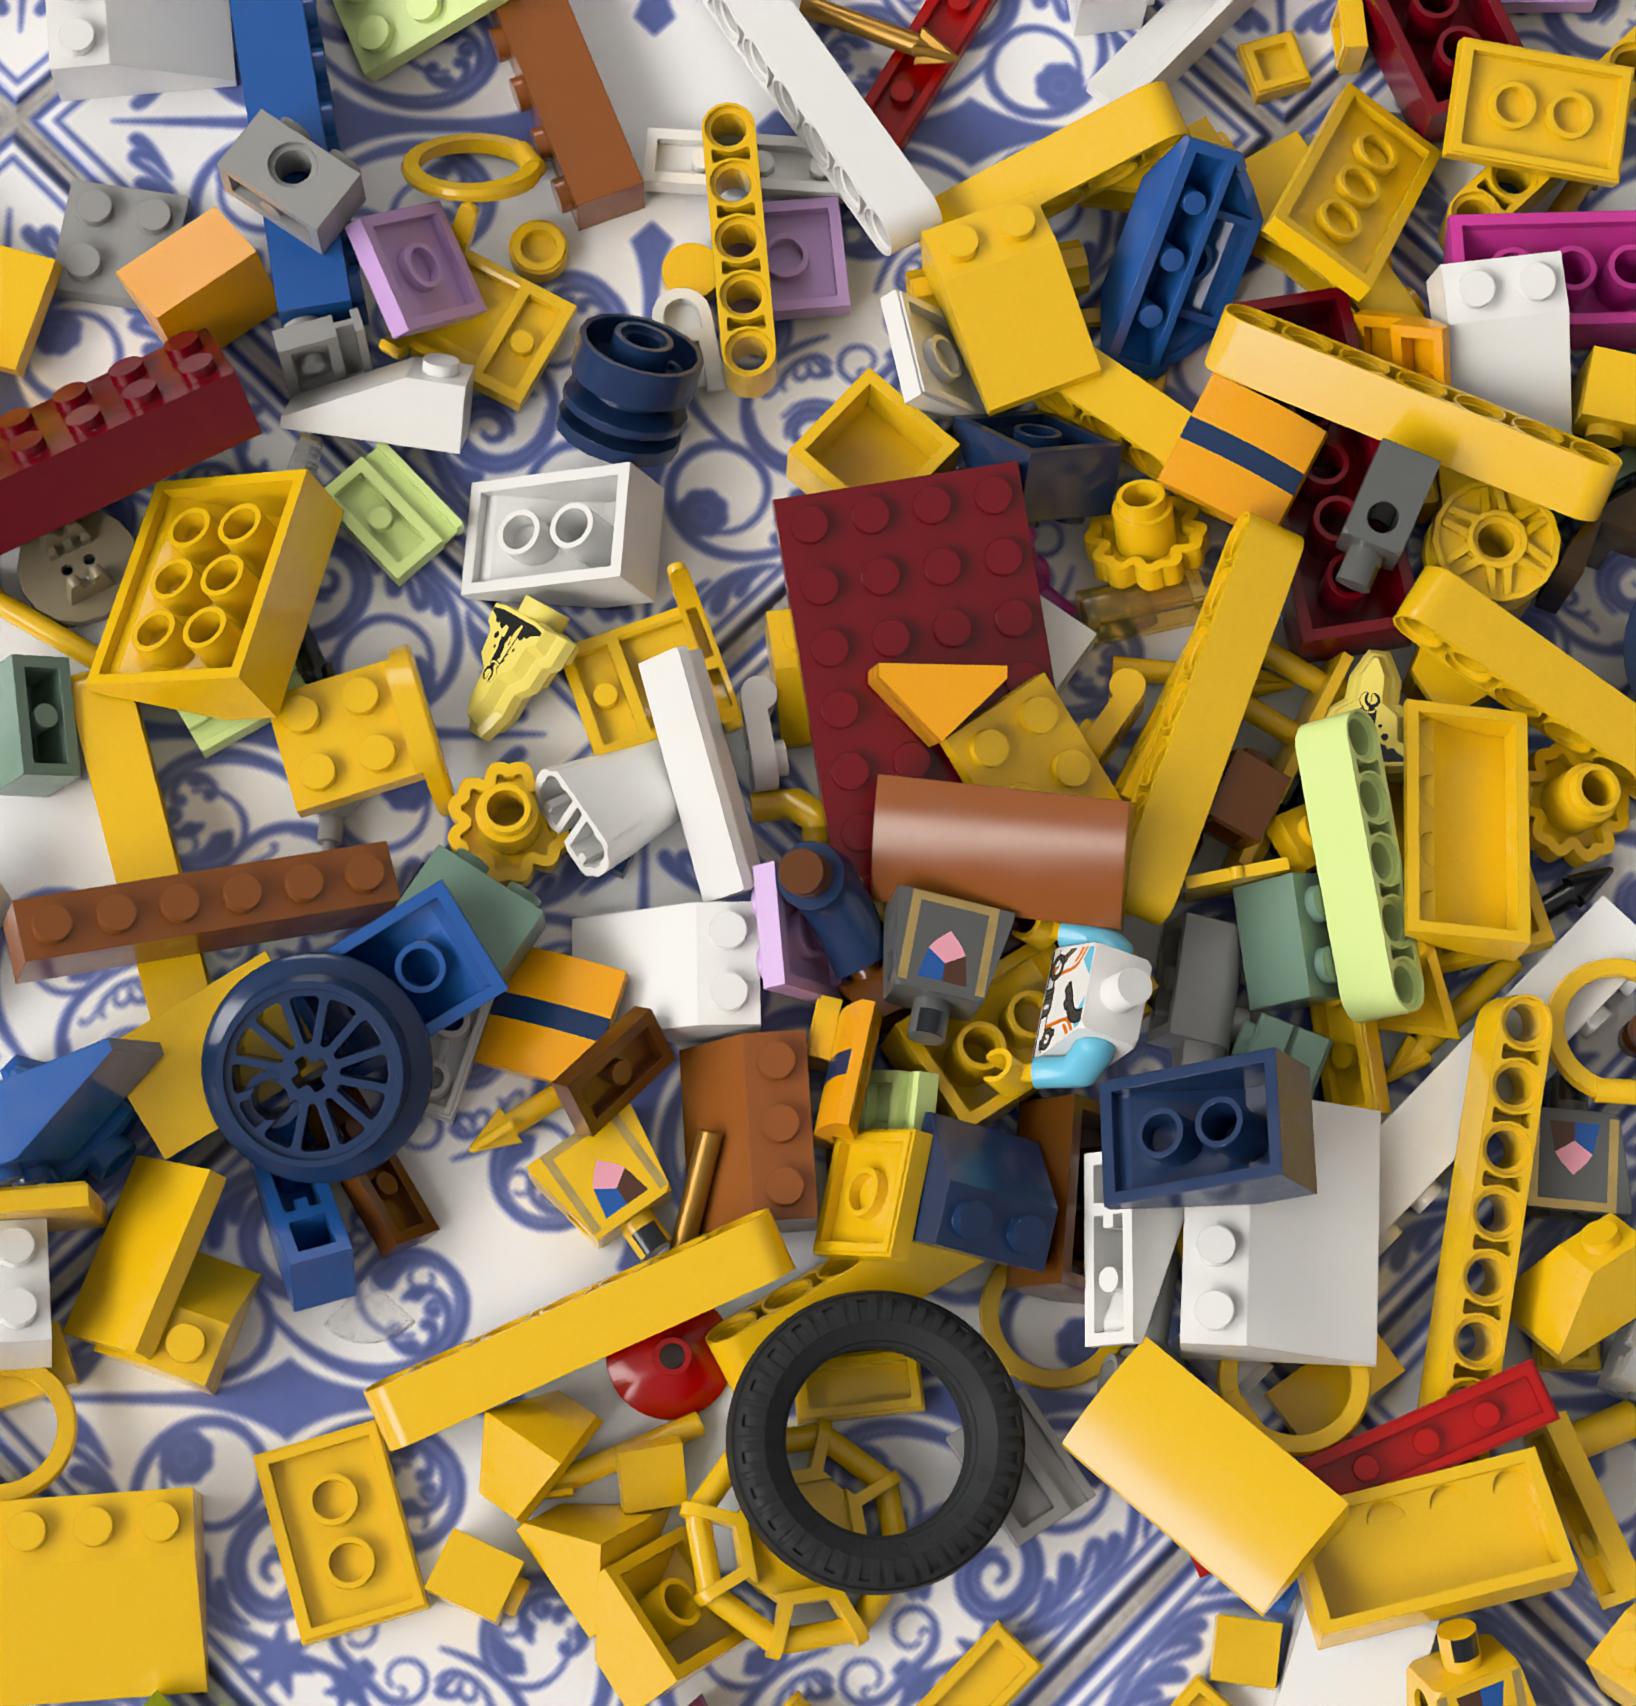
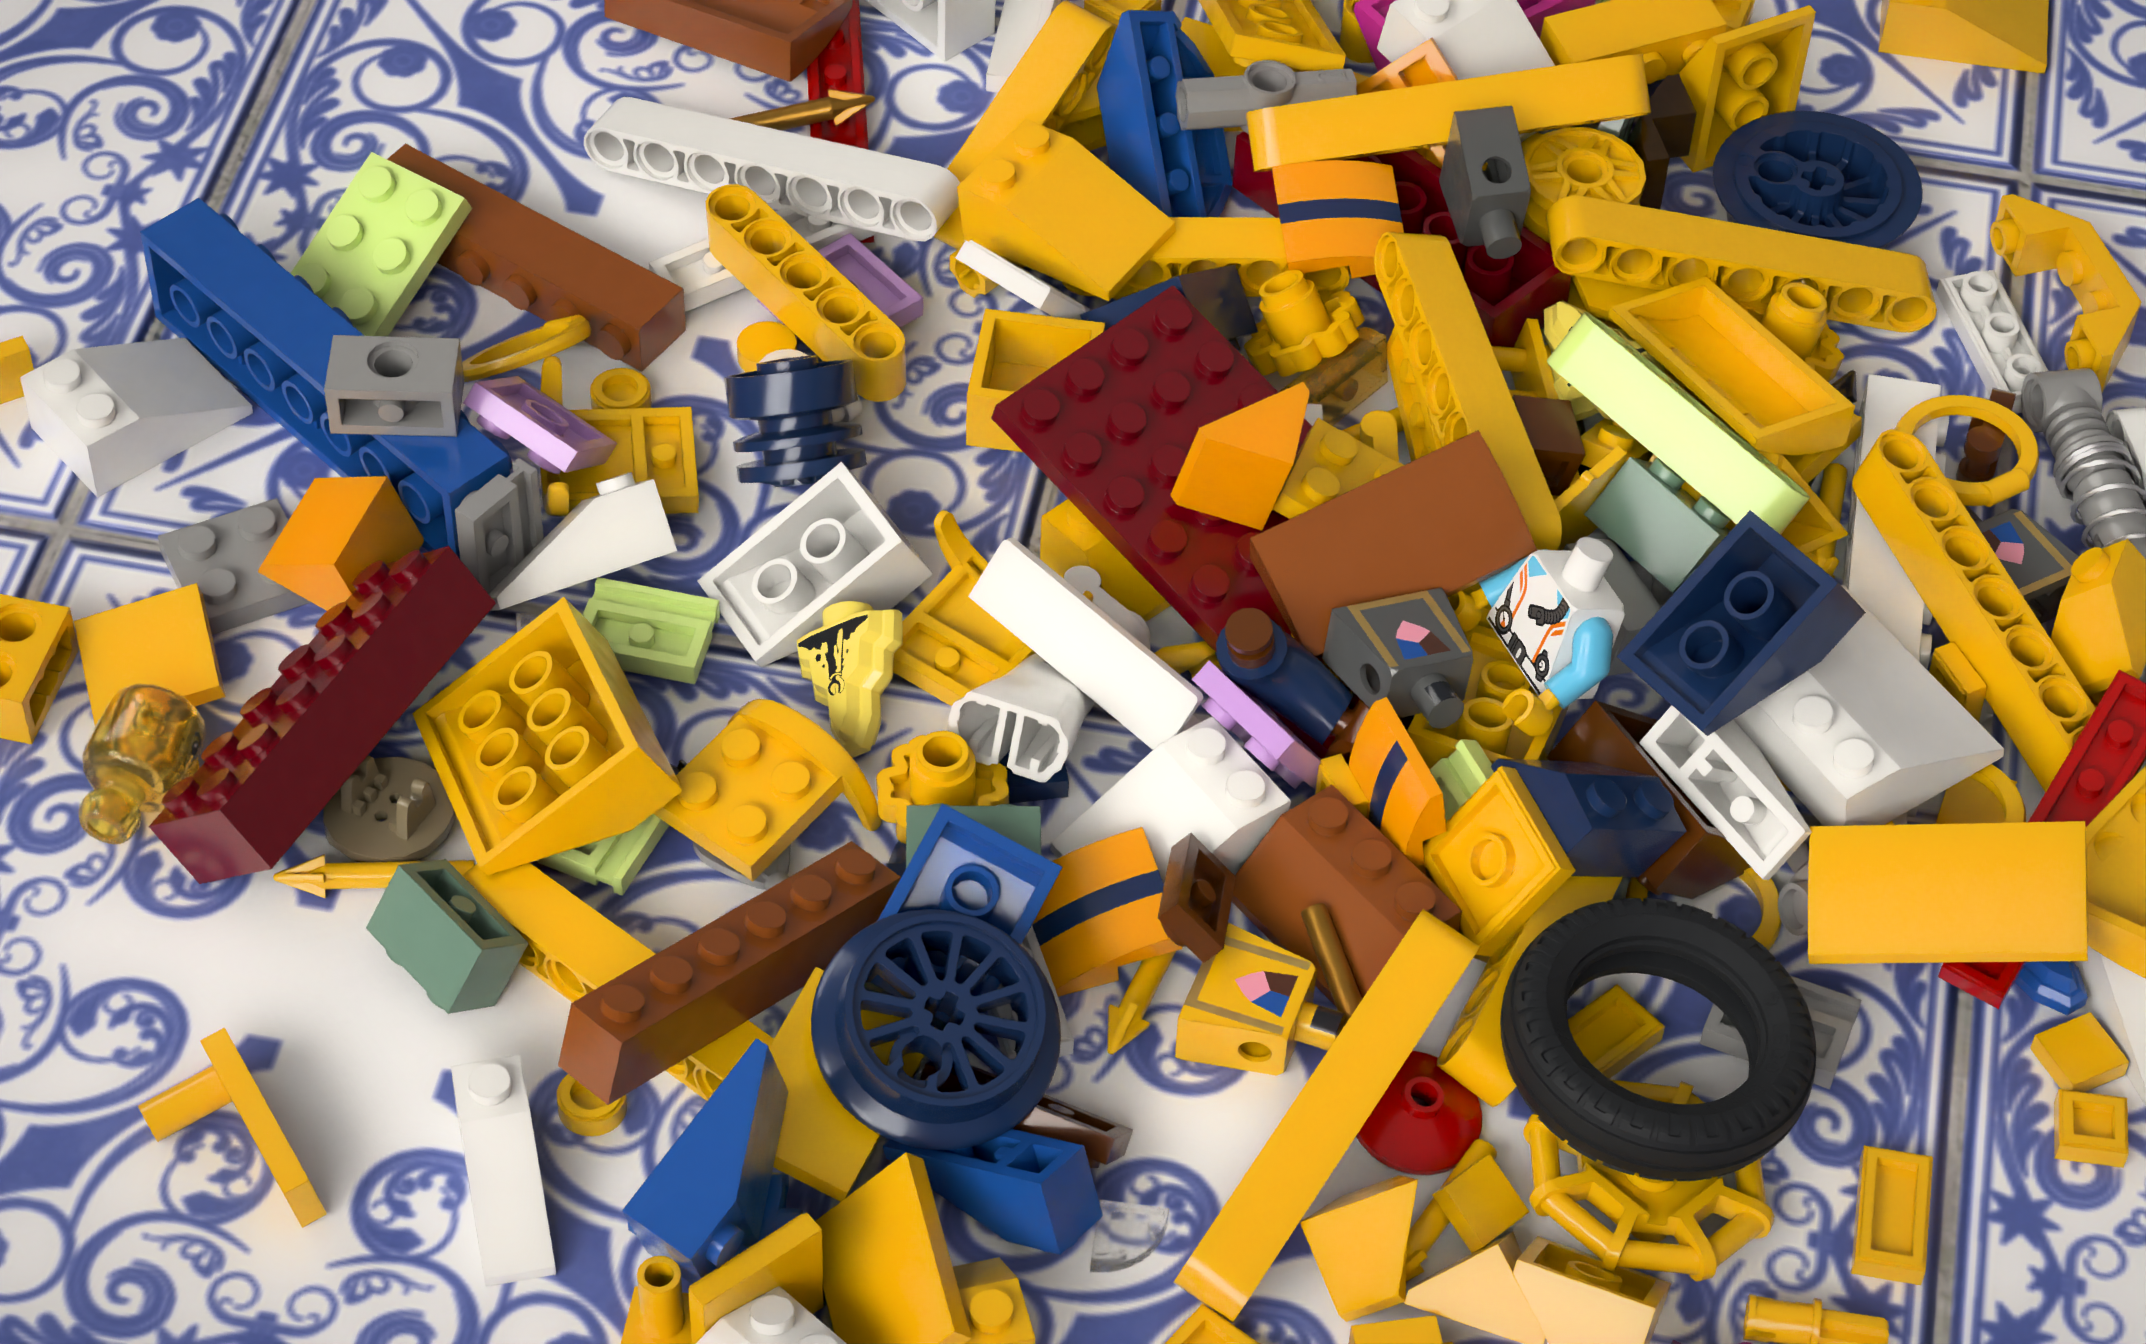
camera: 30 degrees left, 25 degrees down
none -> light grey piece [1175,60,1357,134]
none -> yellow tile [1929,641,1987,722]

